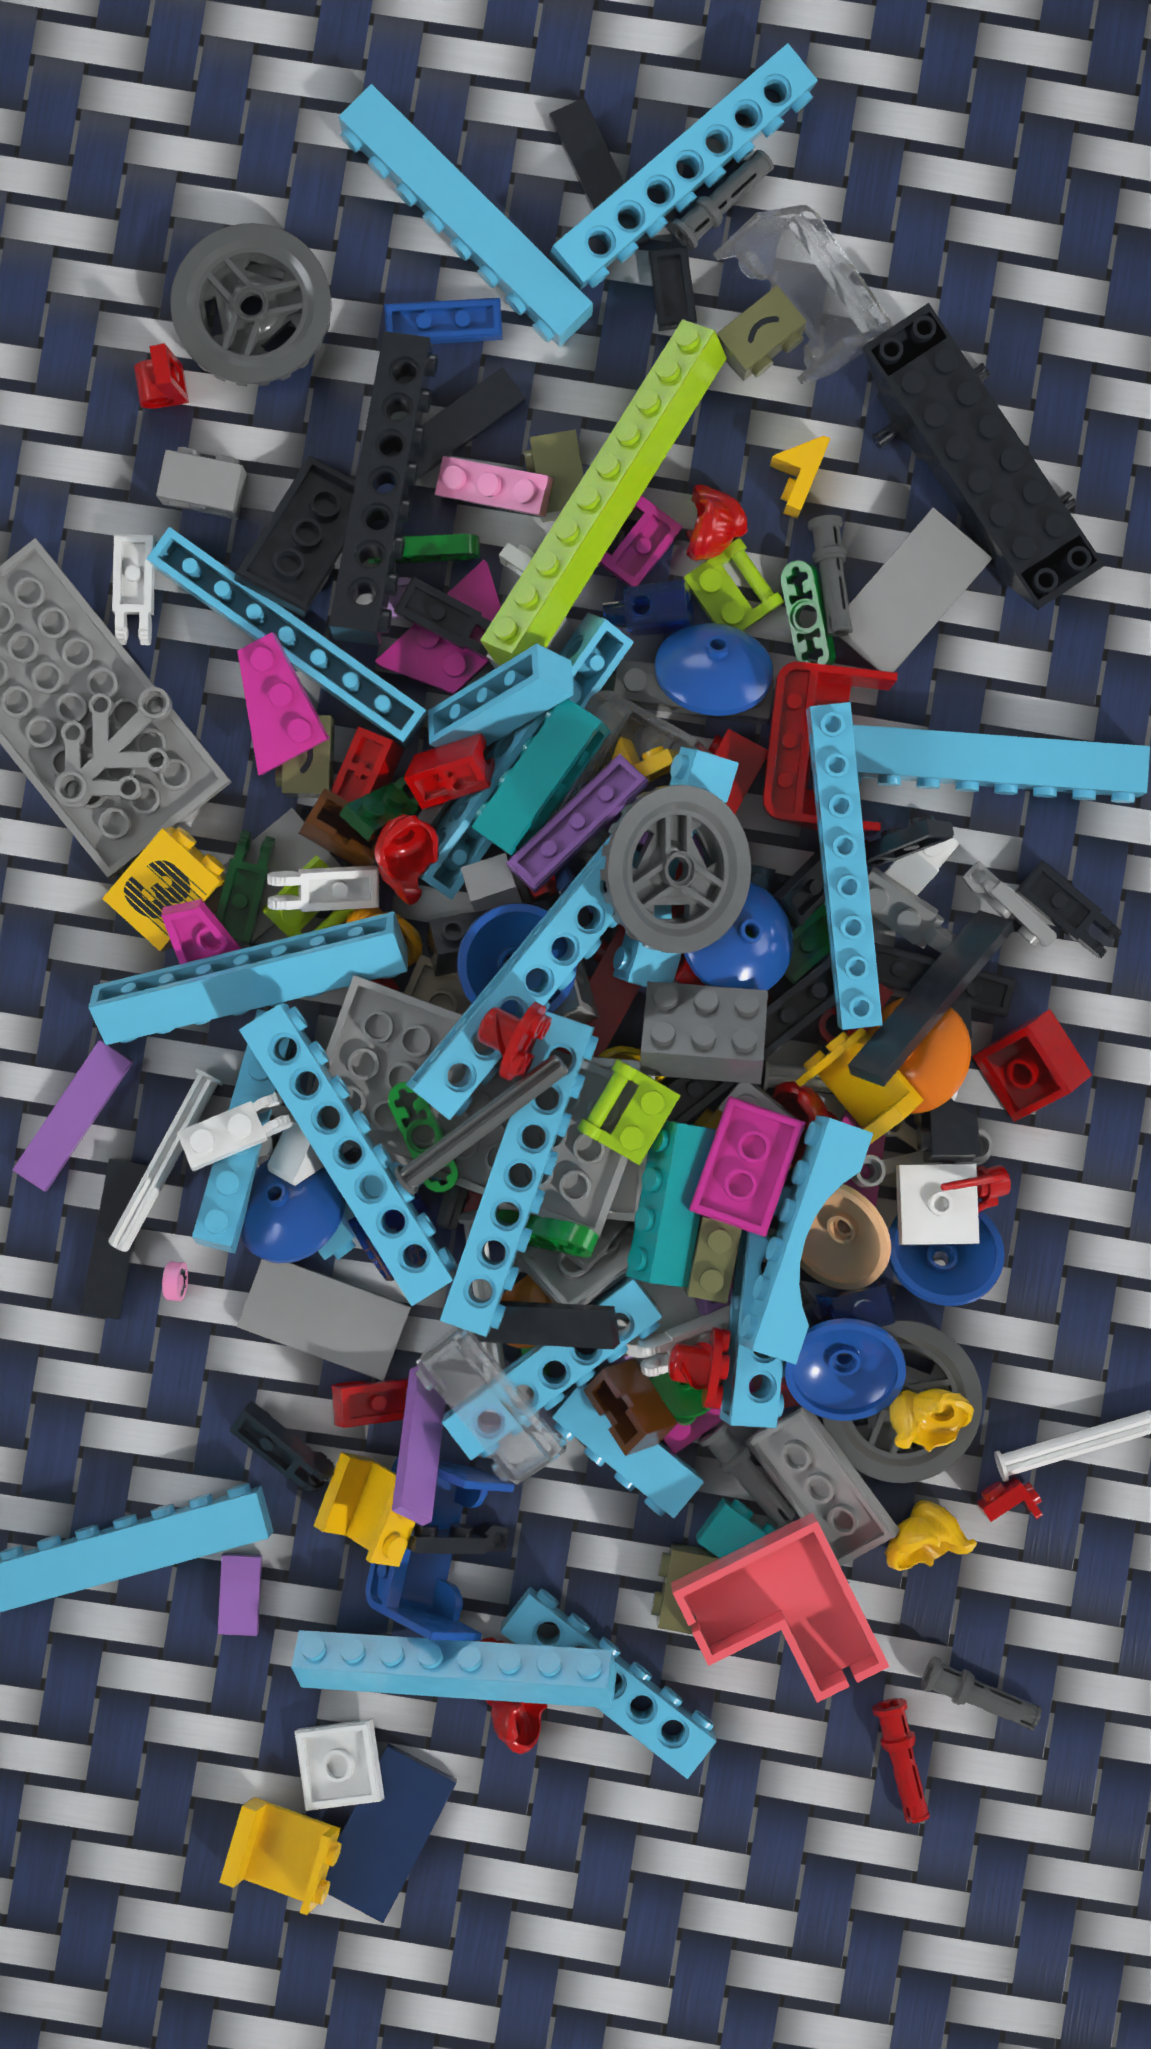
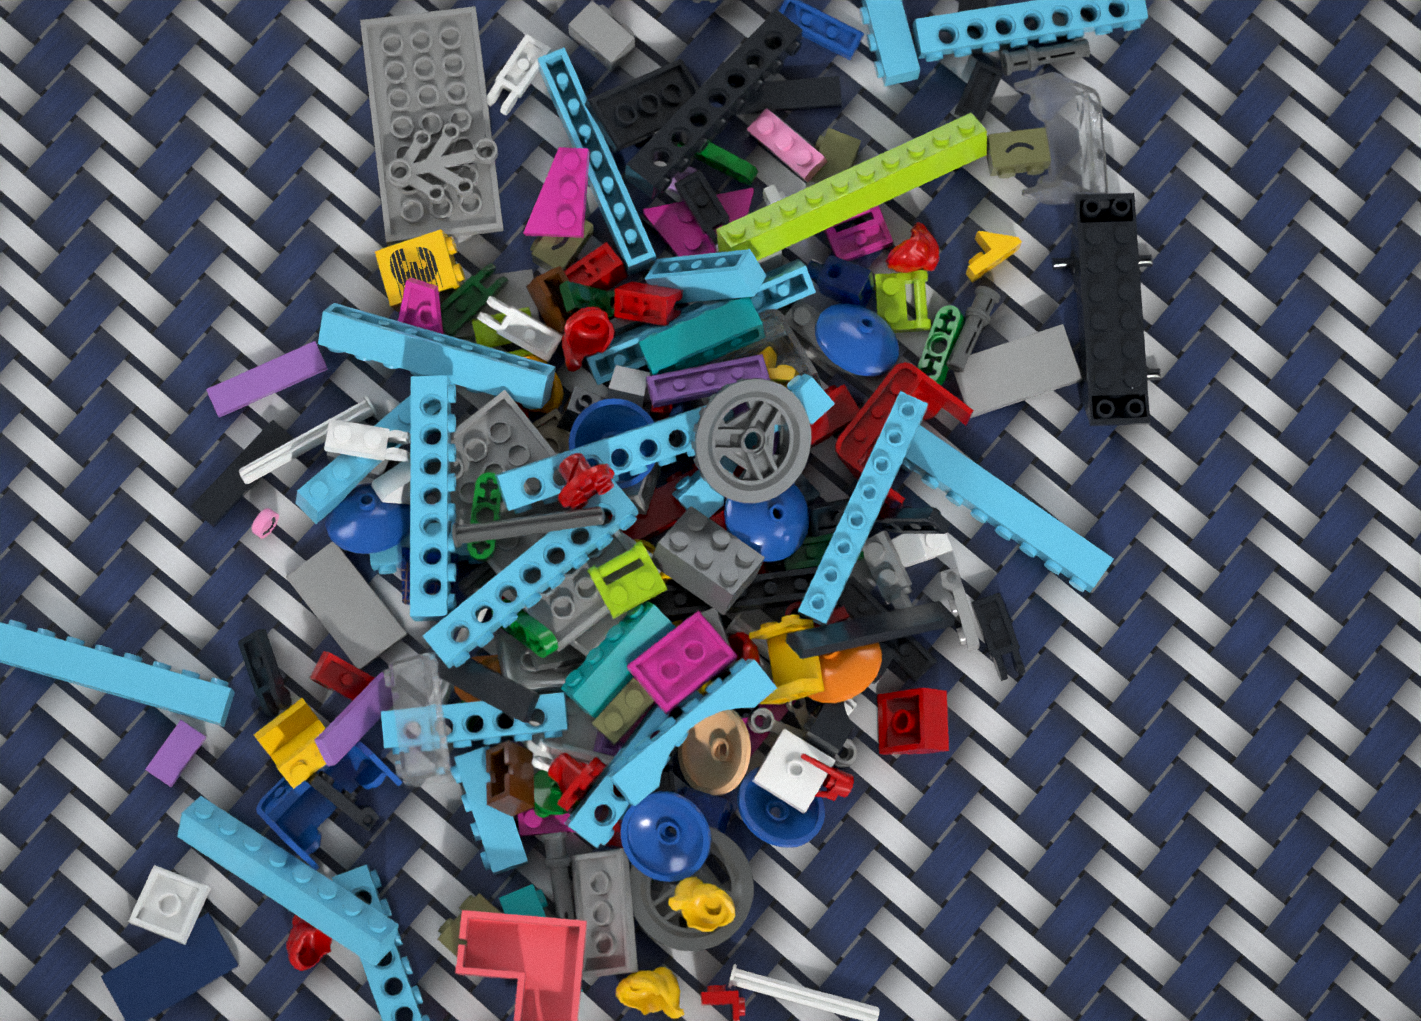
camera: 25 degrees right, 10 degrees down
yellow panel [219,1797,342,1915] -> none

